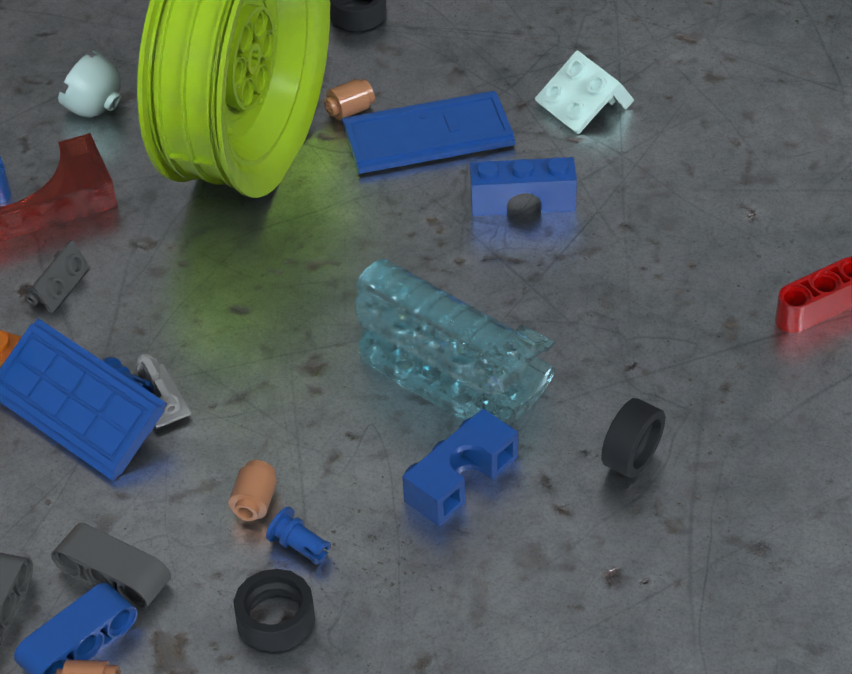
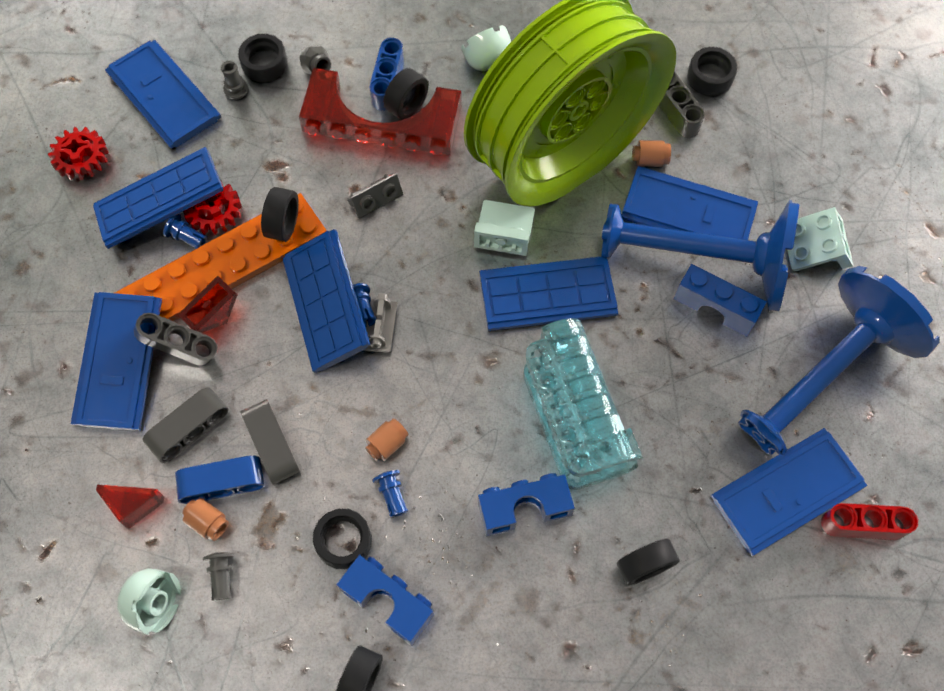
camera: 30 degrees right, 20 degrees up
none -> blue arch [336,555,434,646]
none -> black tyre [383,68,429,120]
none -> light aqua bracket [474,200,535,256]
none -> blue piece [479,256,618,331]
none -> blue piece [601,200,799,312]
none -> dark grey beam [659,71,705,138]
none -> blue piece [711,428,868,556]
none -> blue piece [738,266,940,456]

